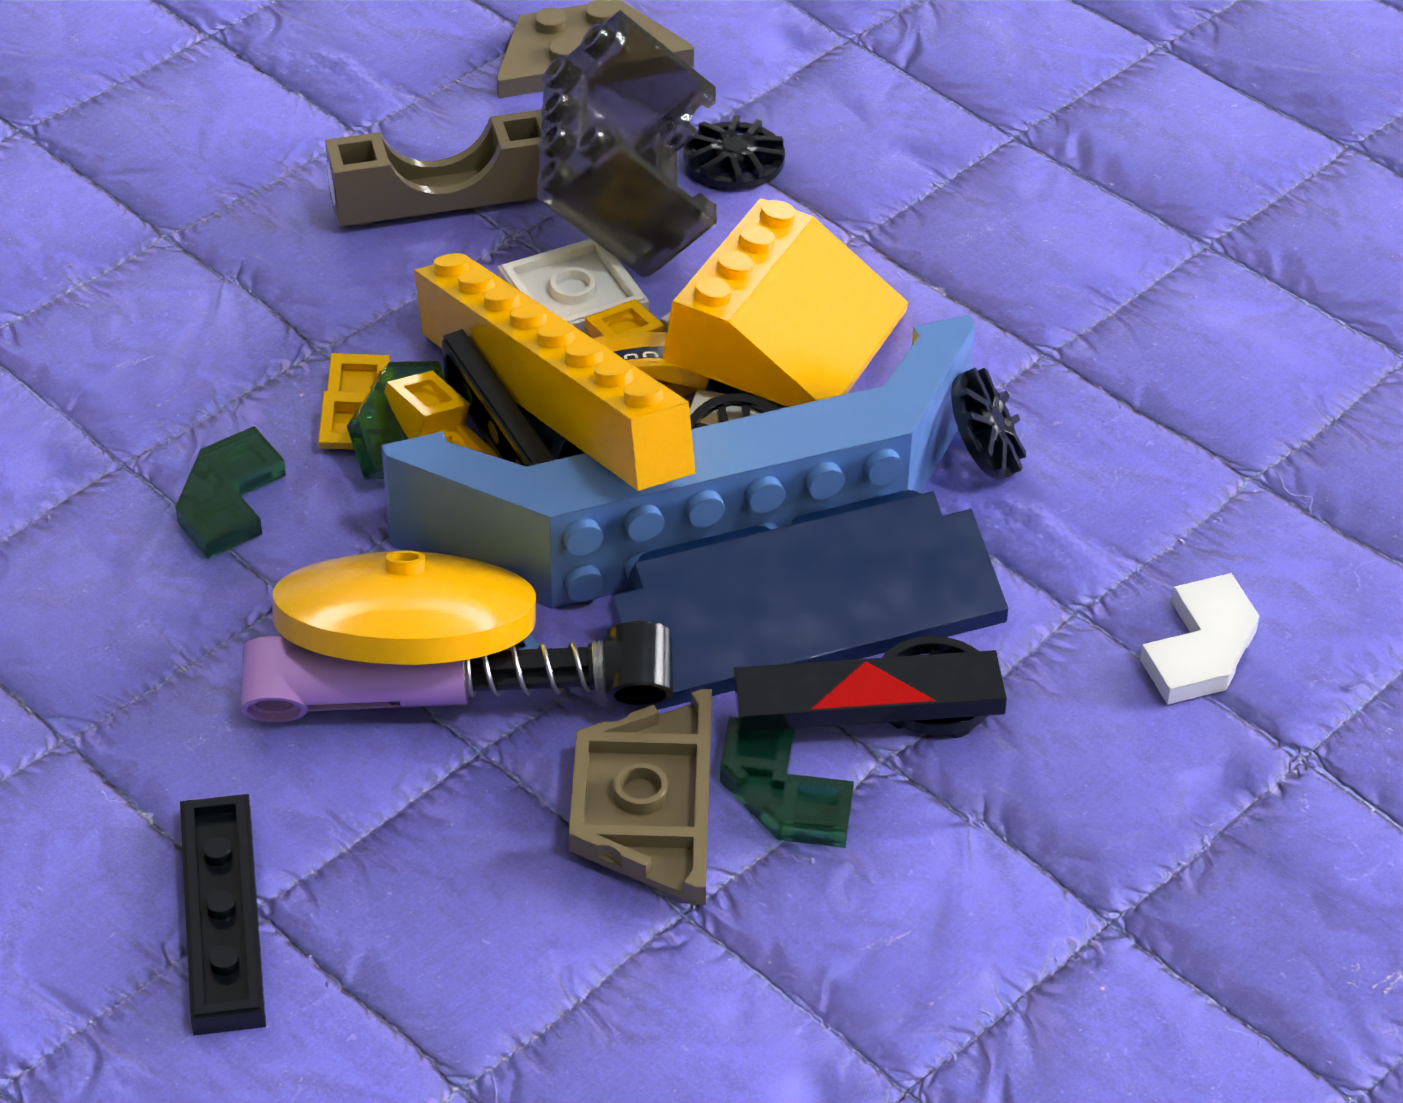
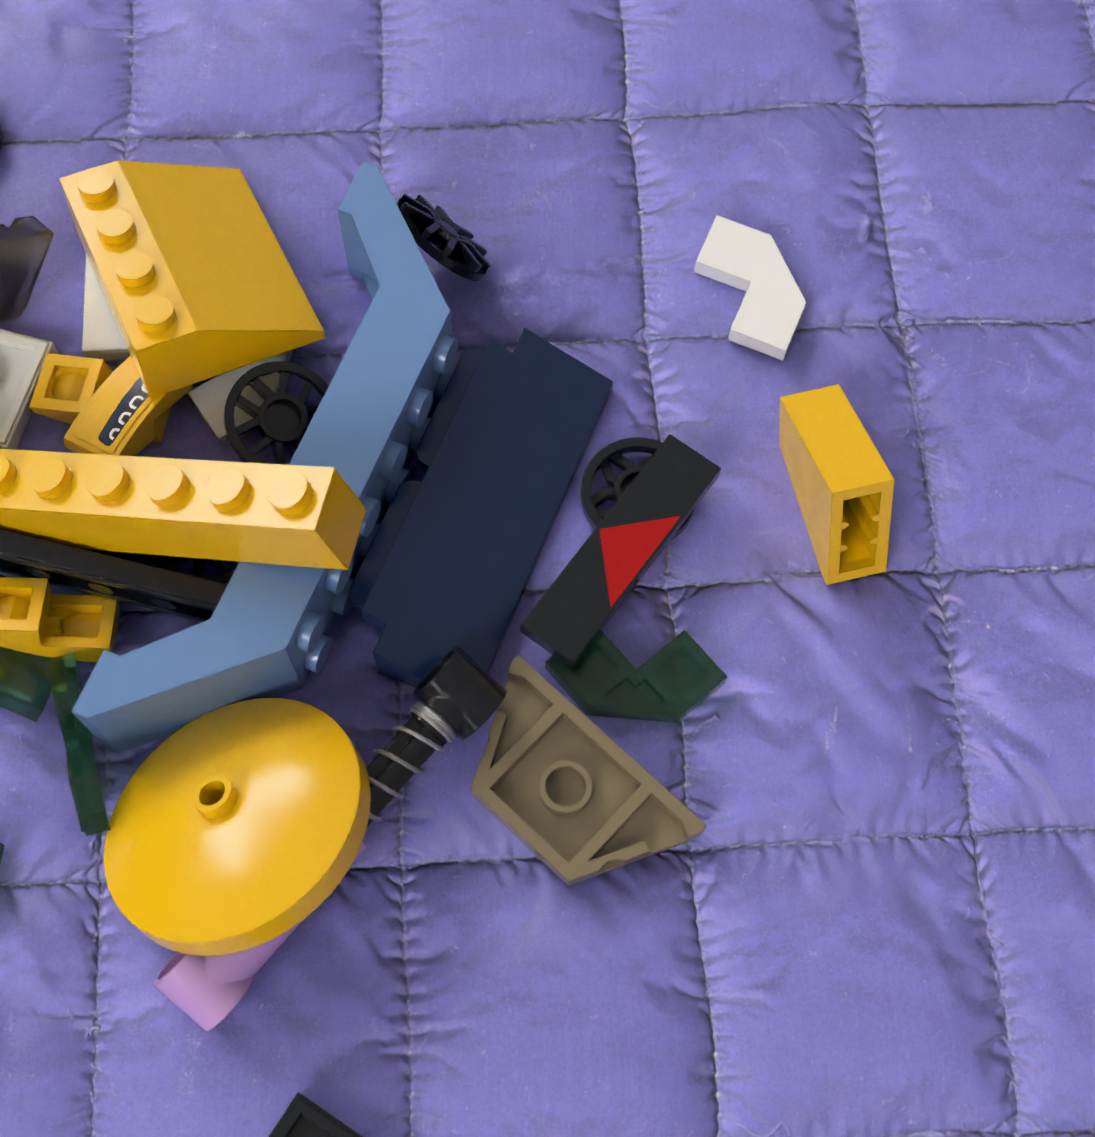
camera: 50 degrees left, 25 degrees up
none -> clear green tile [49,653,110,836]
none -> yellow slope [779,384,895,585]

